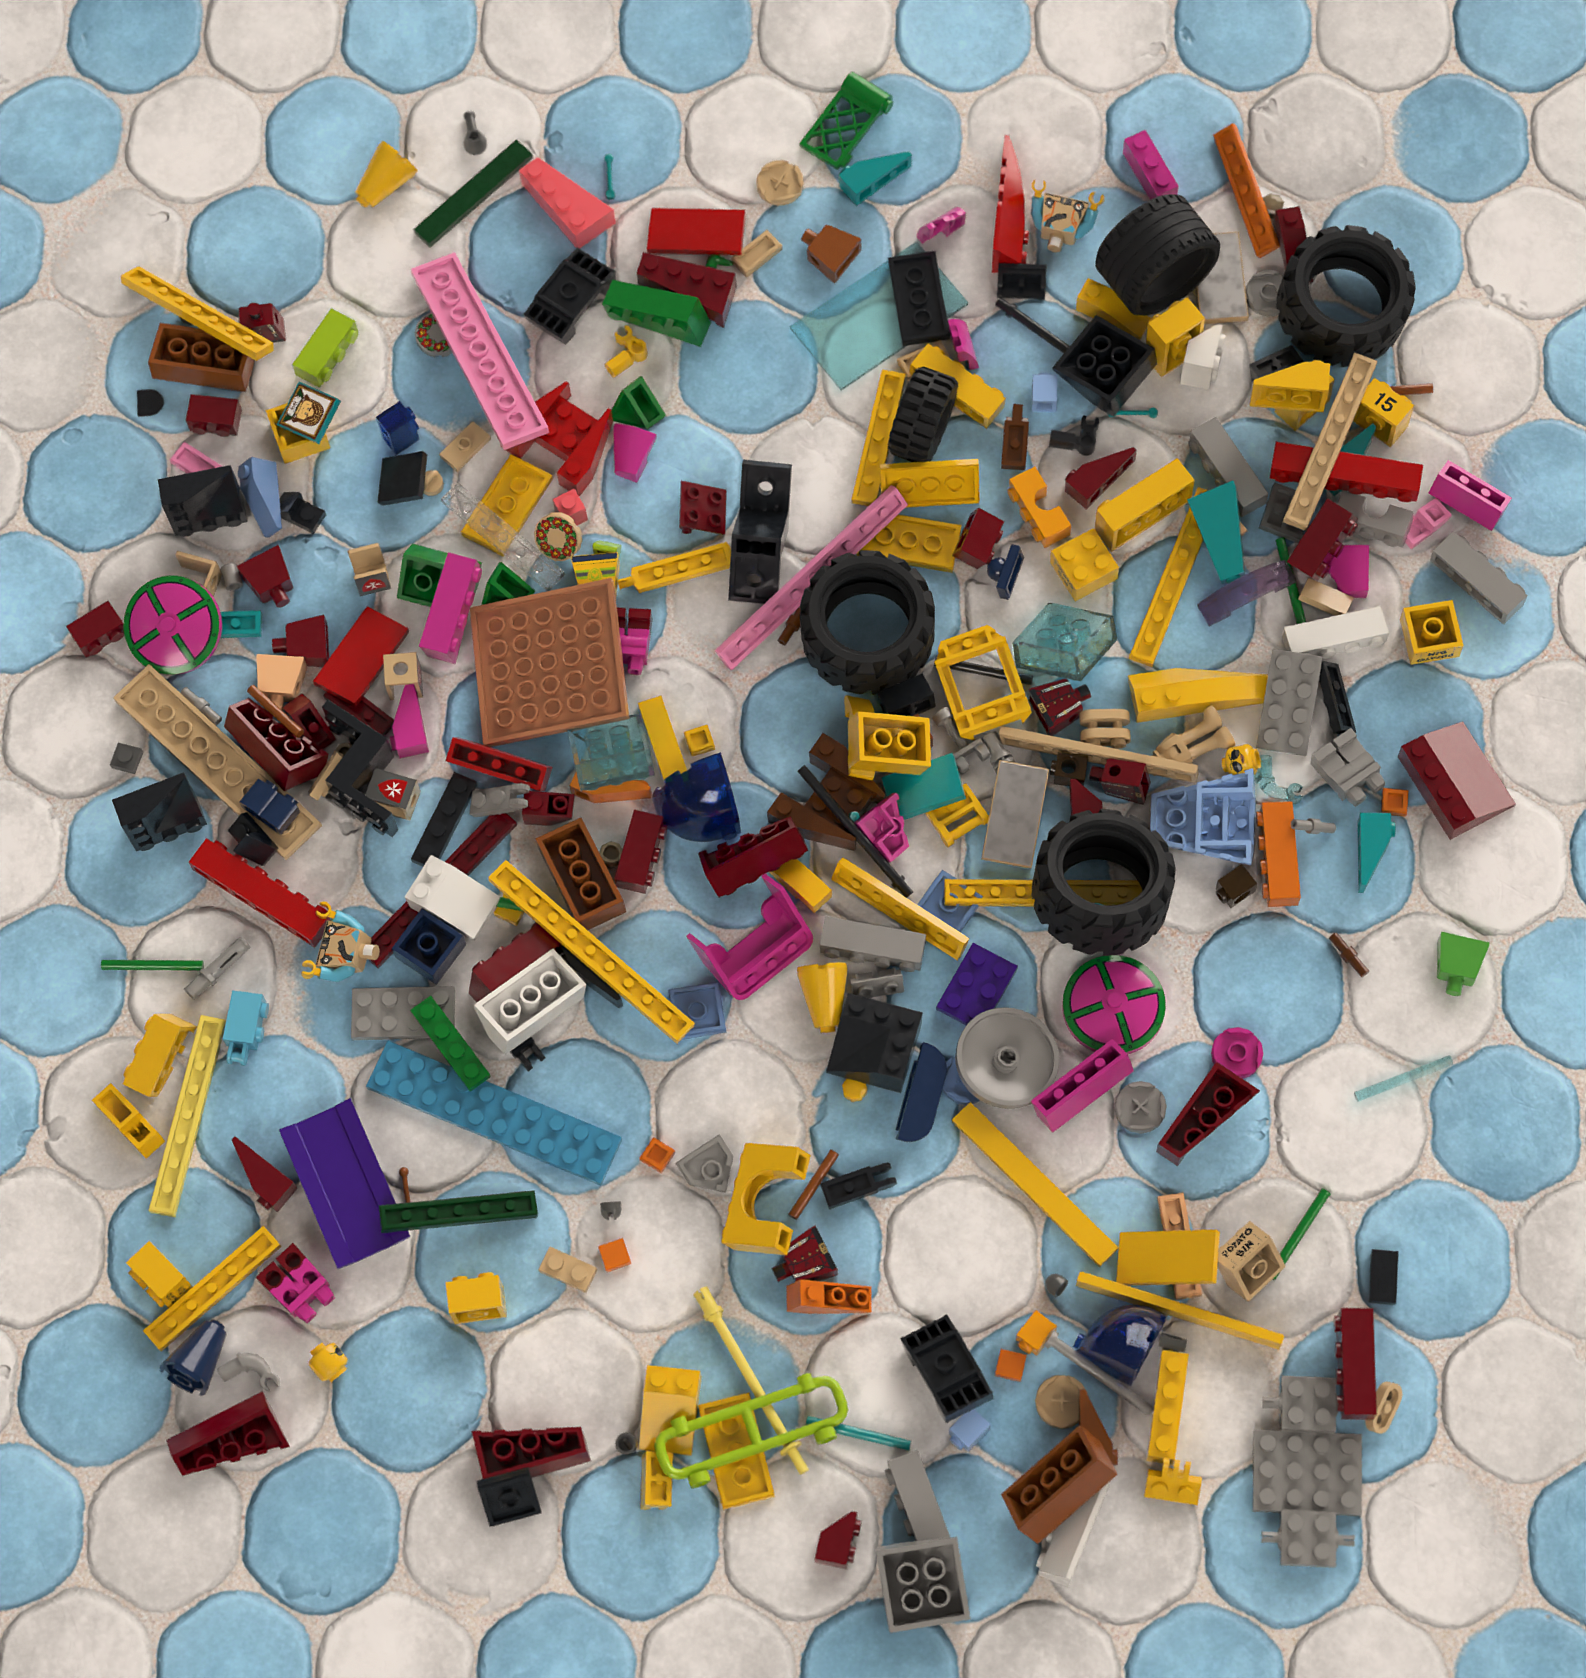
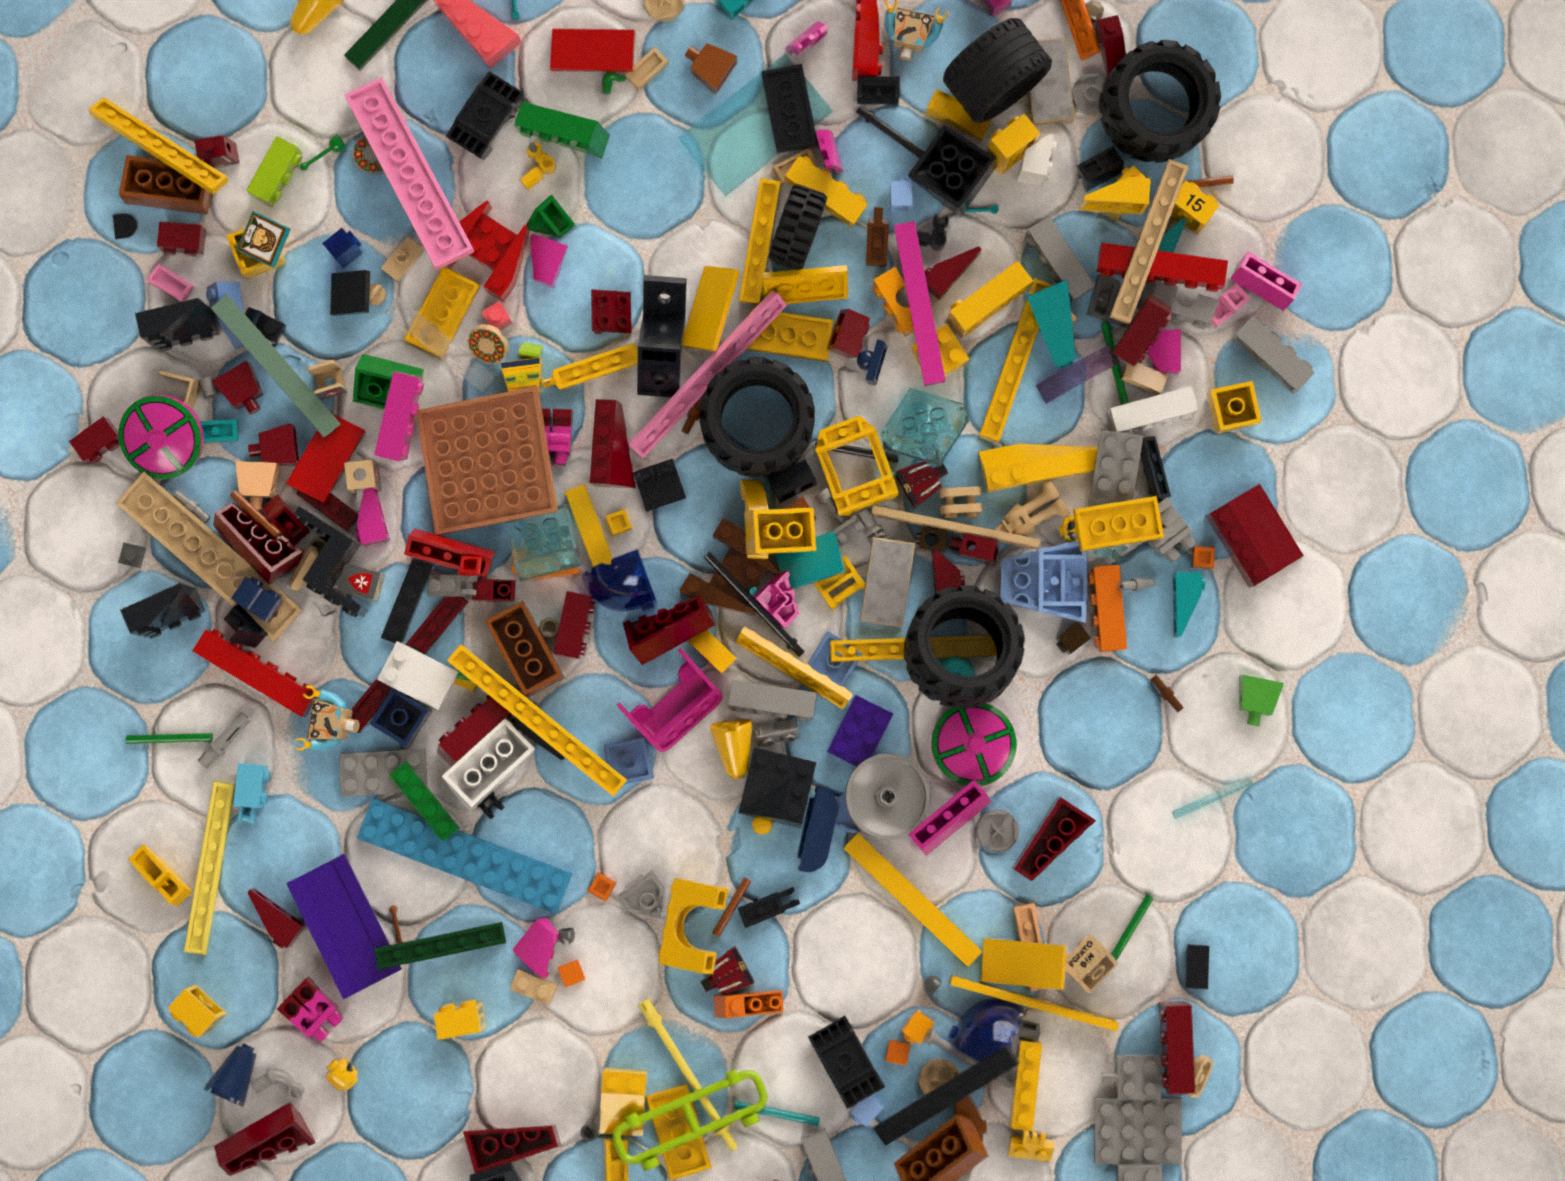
camera: 10 degrees left, 15 degrees up
yellow wedge [123,1014,197,1097] -> none
yellow plate [143,1226,282,1352] -> none
green slope [481,562,535,605] -> none
dark red wedge [637,252,737,328] -> none
dark pink tile [1211,1027,1263,1078] -> none
none -> sand green tile [211,294,341,438]
none -> green hinge [300,134,347,171]
none -> red slope [458,556,483,576]
none -> dark pink slope [512,918,559,978]
none -> dark red wedge [589,399,636,489]
none -> black hinge [633,458,686,512]
none -> yellow tile [683,266,740,352]
none -> black tile [873,1044,1020,1146]
none -> dark pink tile [894,221,946,386]
none -> yellow tile [1073,496,1164,552]

